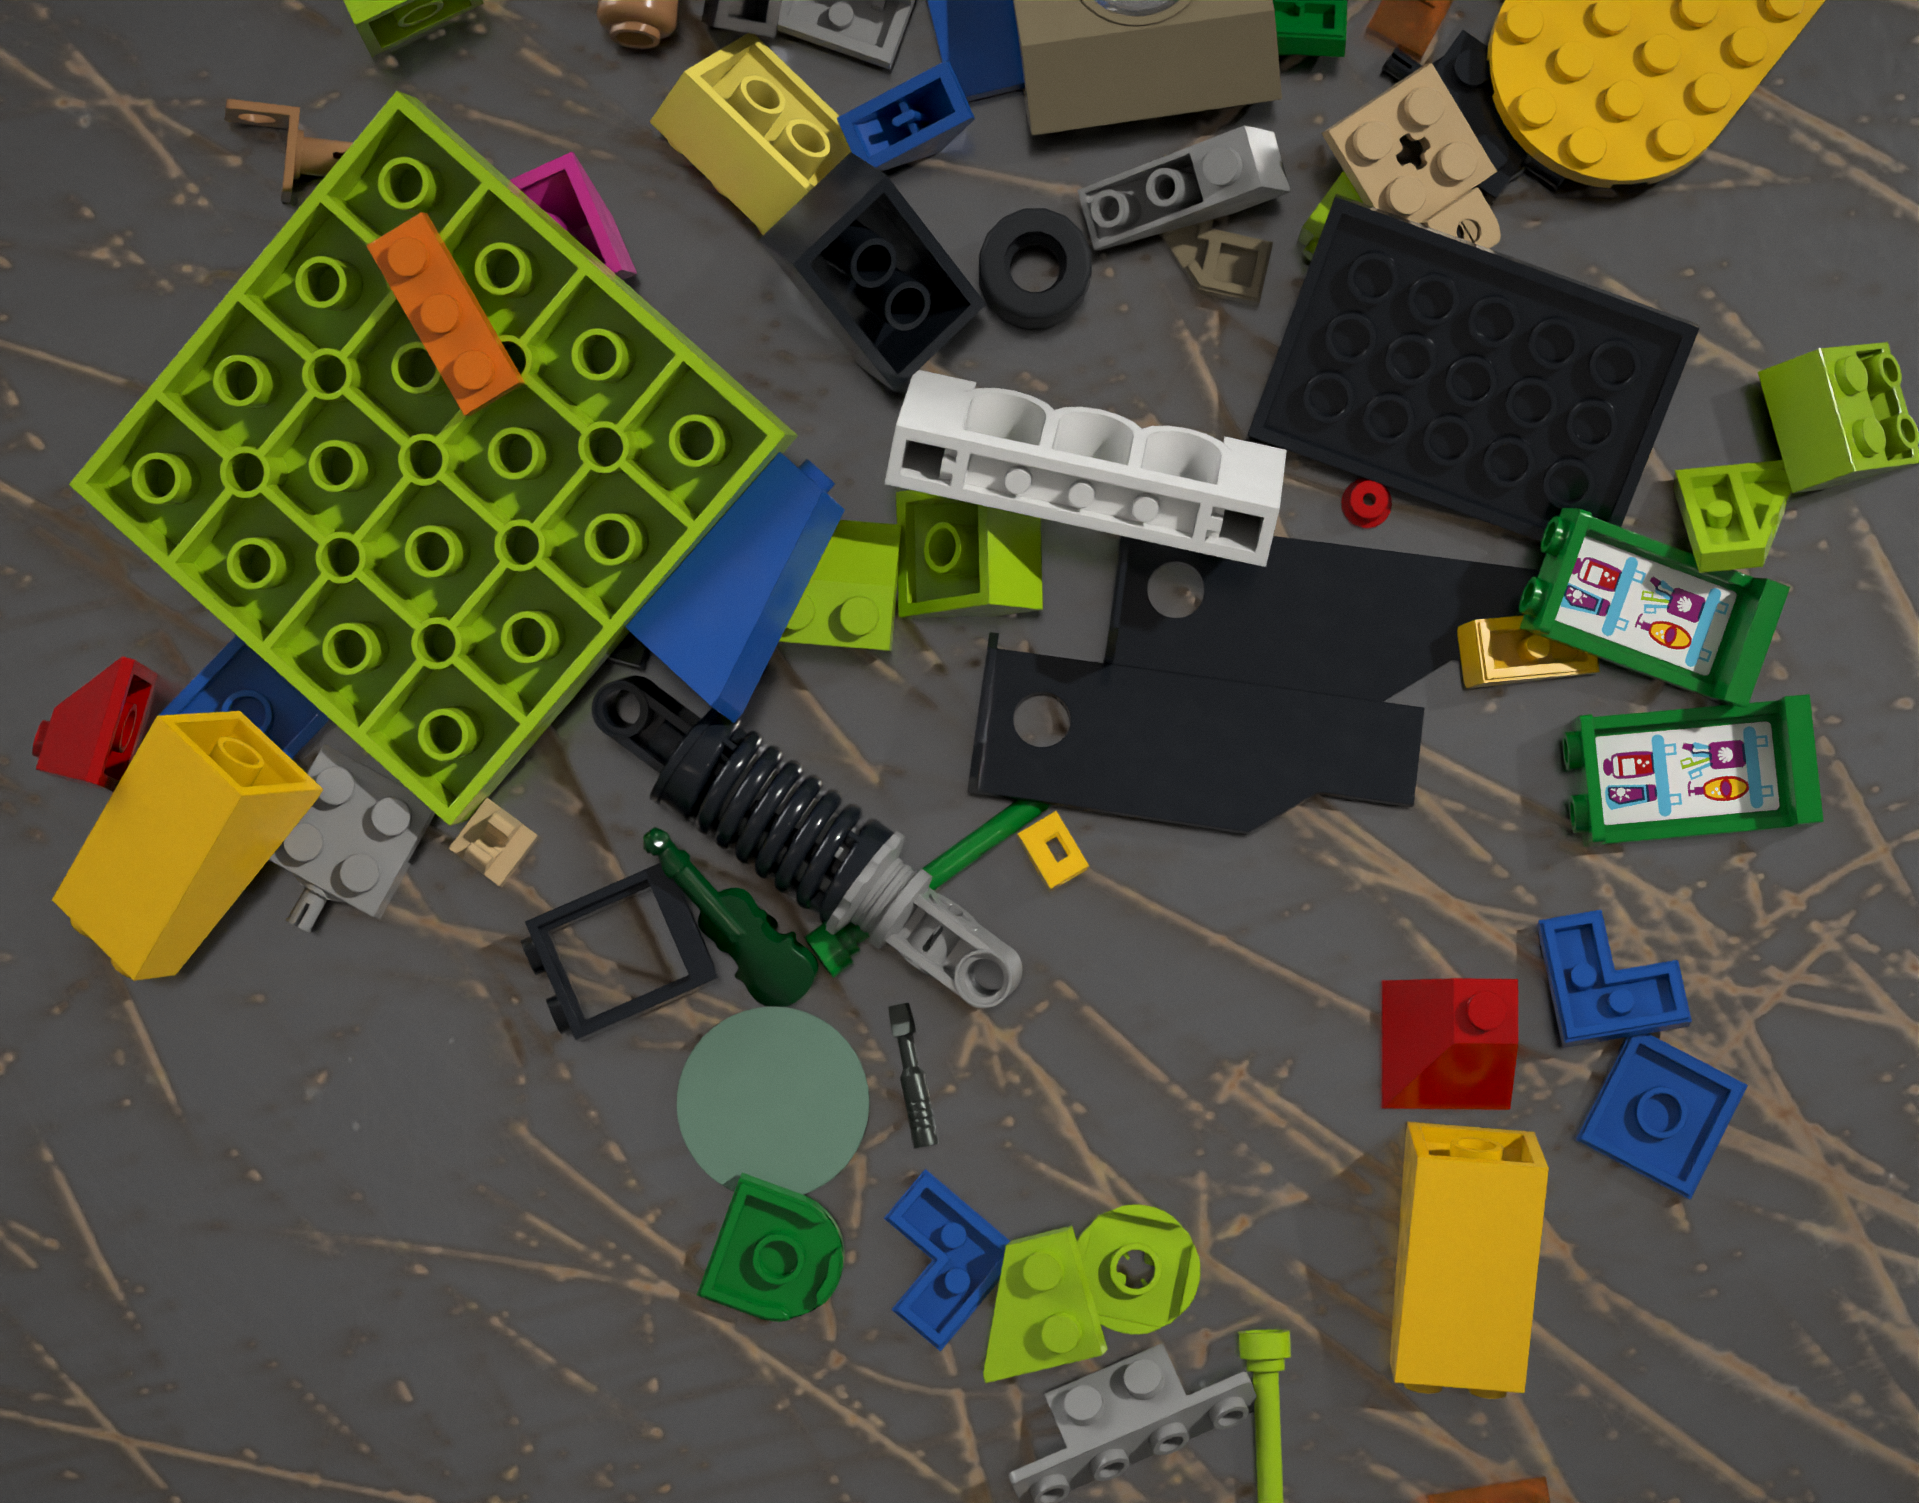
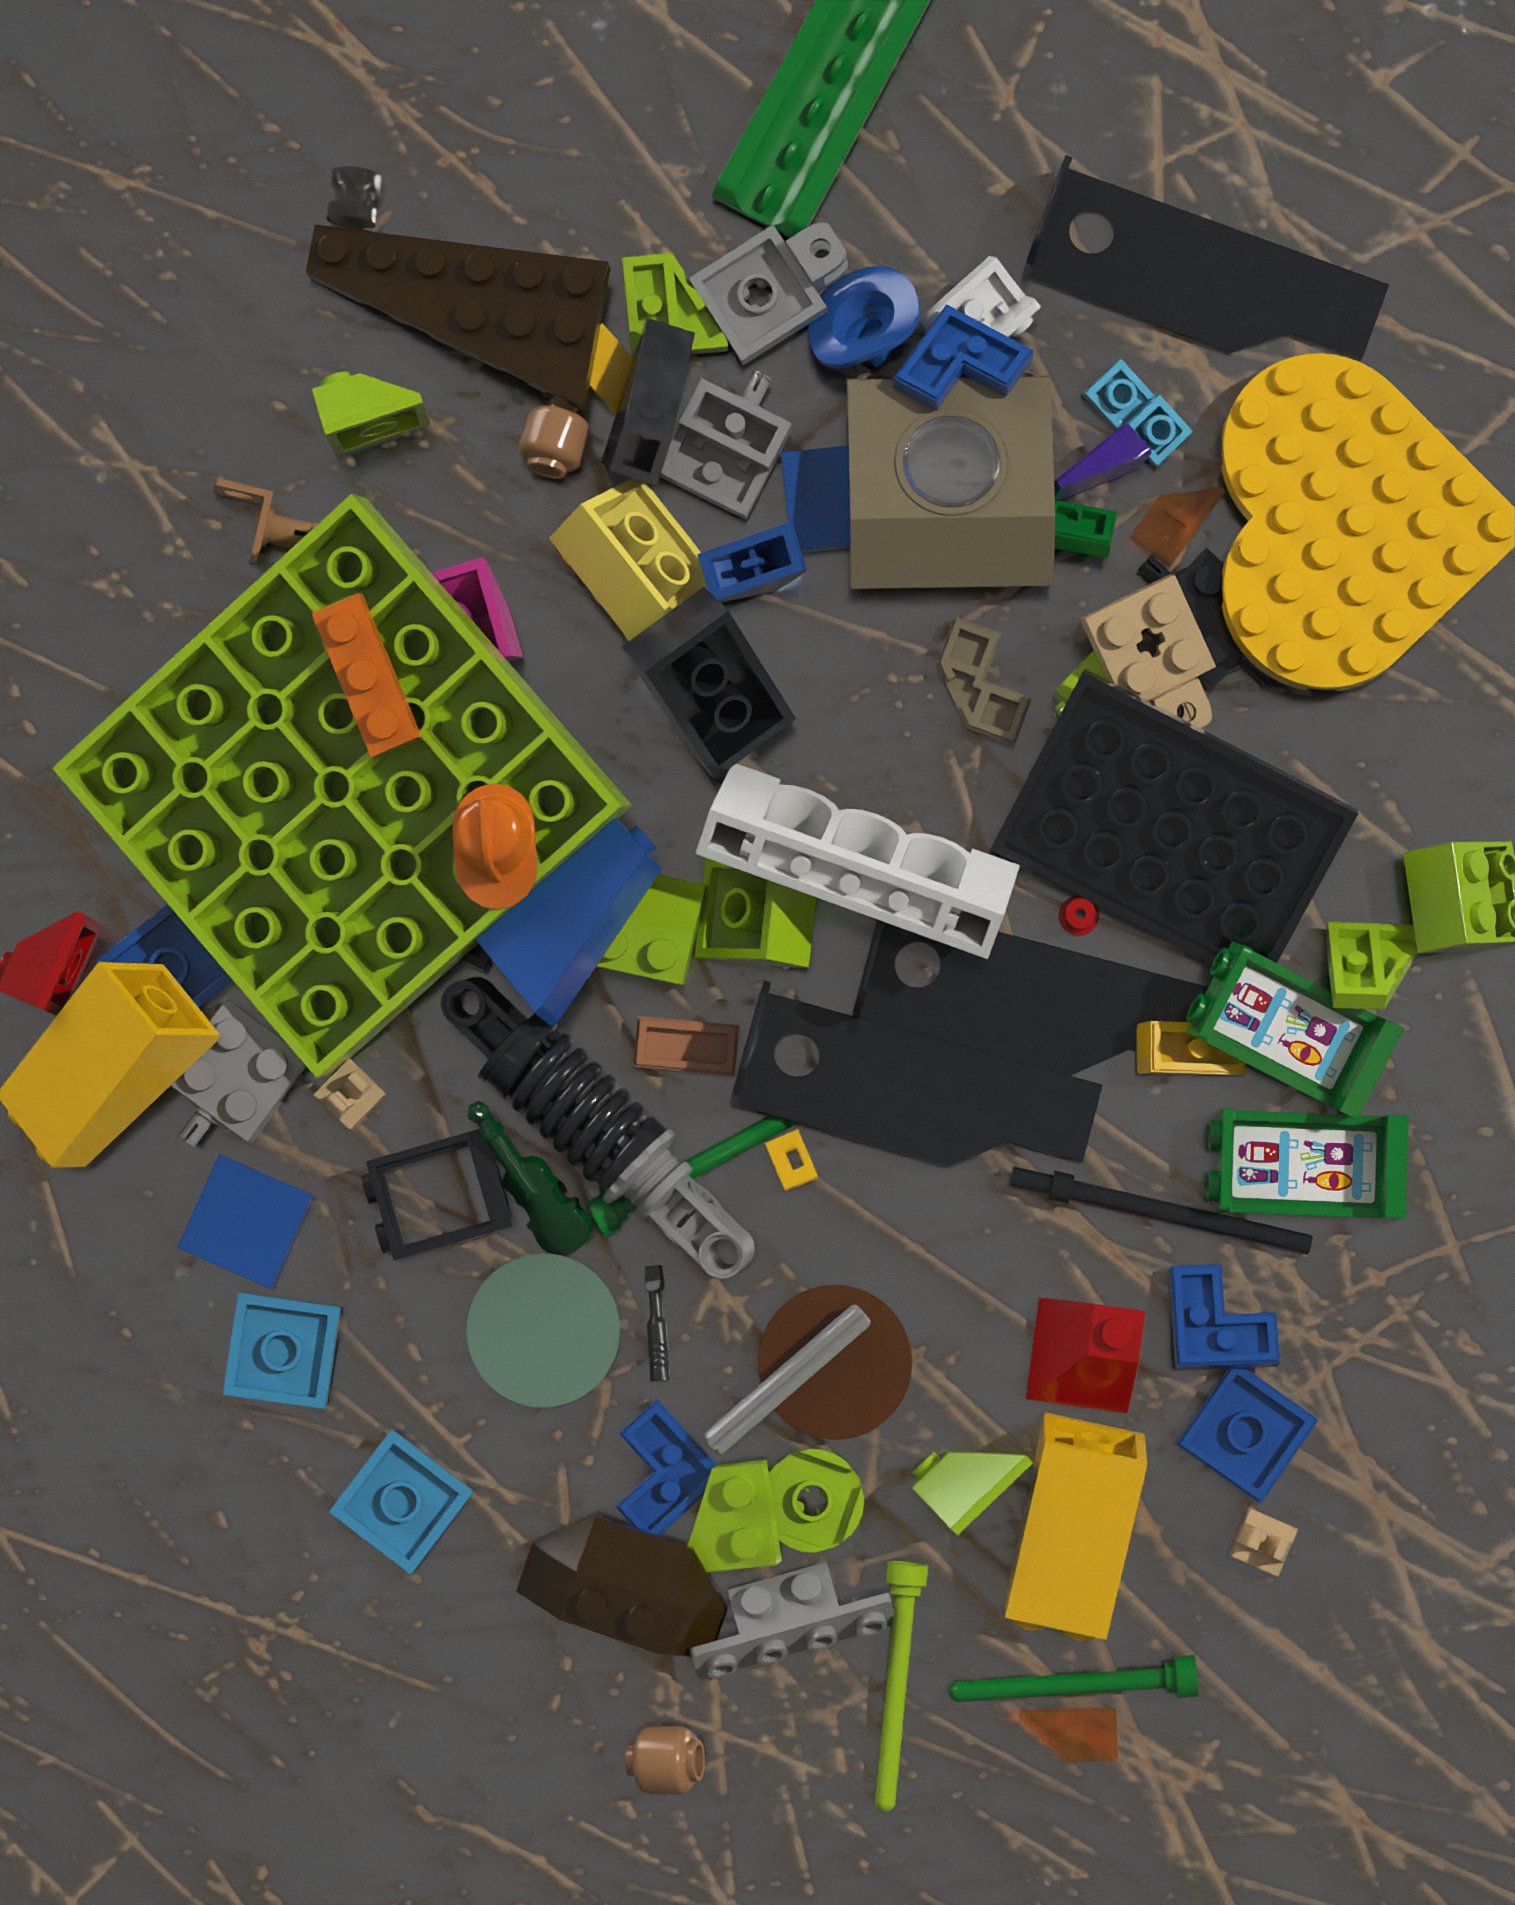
camera: 10 degrees right, 0 degrees up
green tile [697,1172,845,1322] -> none
black tyre [979,208,1092,329] -> none
light grey slope [1077,125,1291,250] -> none
none -> blue tile [177,1154,314,1289]
none -> dark azure plate [223,1293,342,1409]
none -> dark azure plate [329,1429,474,1575]
none -> orange piece [453,783,537,910]
none -> dark brown wedge [516,1514,728,1657]
none -> nougat tile [633,1016,739,1077]
none -> light grey axle [703,1304,871,1455]
none -> reddish brown tile [758,1285,912,1440]
none -> lime slope [910,1451,1033,1536]
none -> green piece [949,1655,1198,1702]
none -> black bar [1009,1166,1313,1255]
none -> tan tile [1229,1508,1298,1576]

